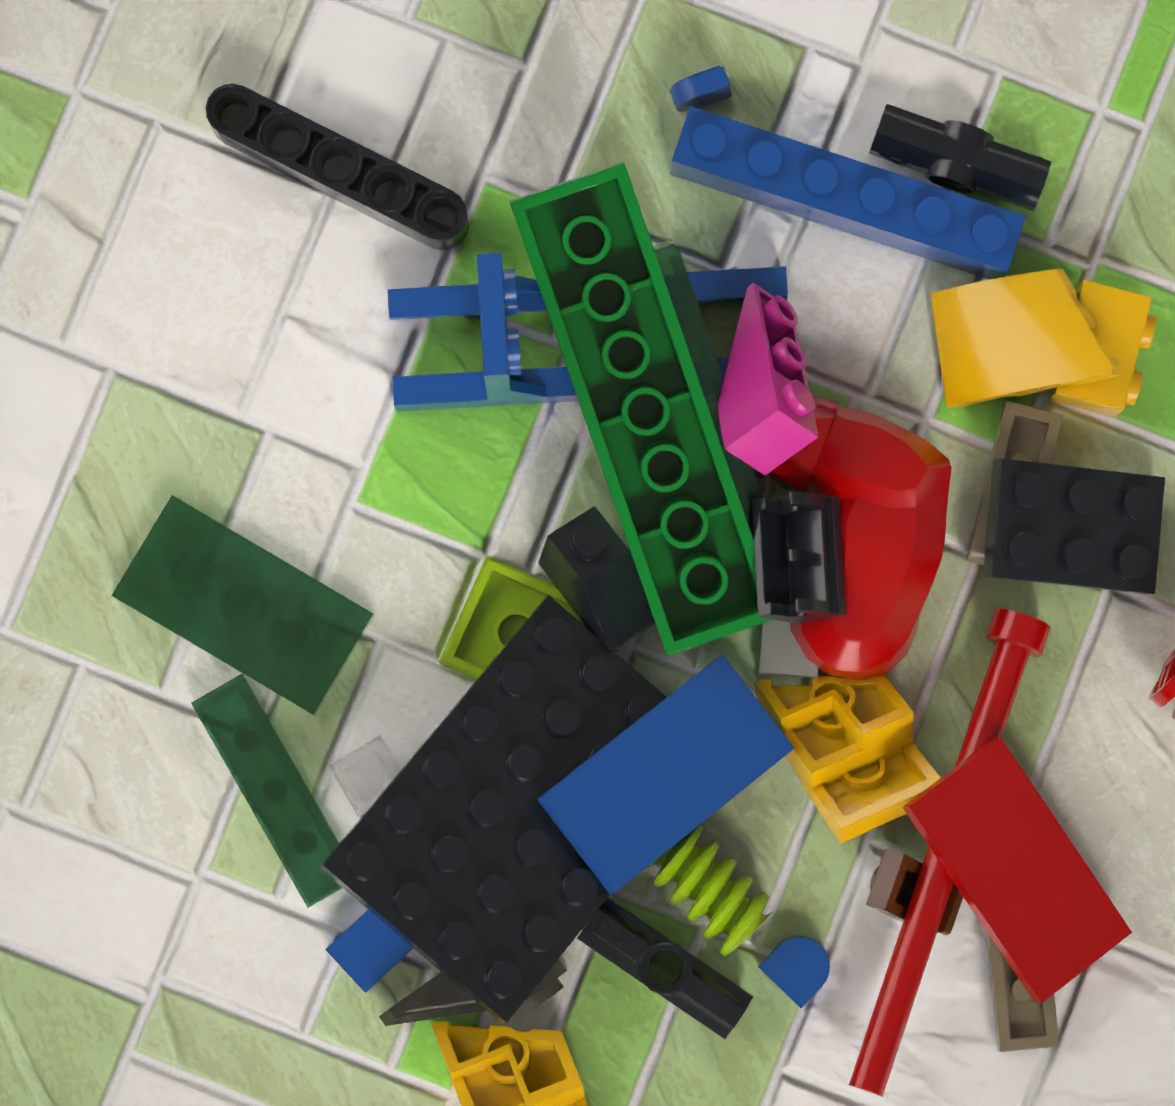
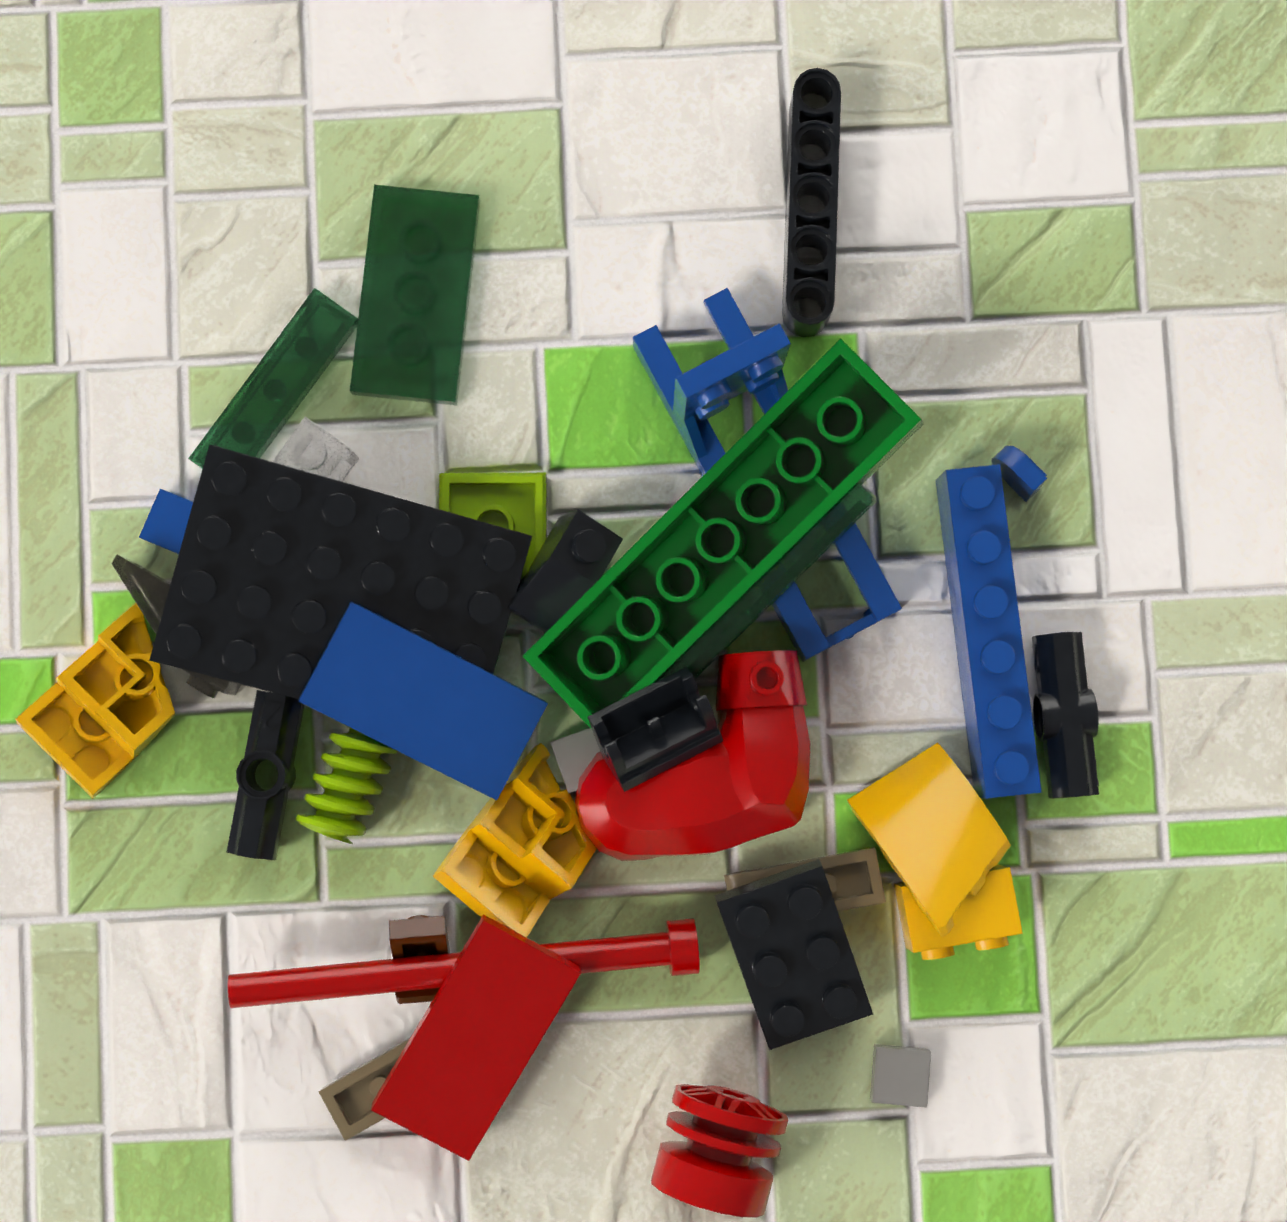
camera: 70 degrees right, 0 degrees up
dark pink slope [717,283,819,475] -> none
blue tile [757,936,830,1008] -> none

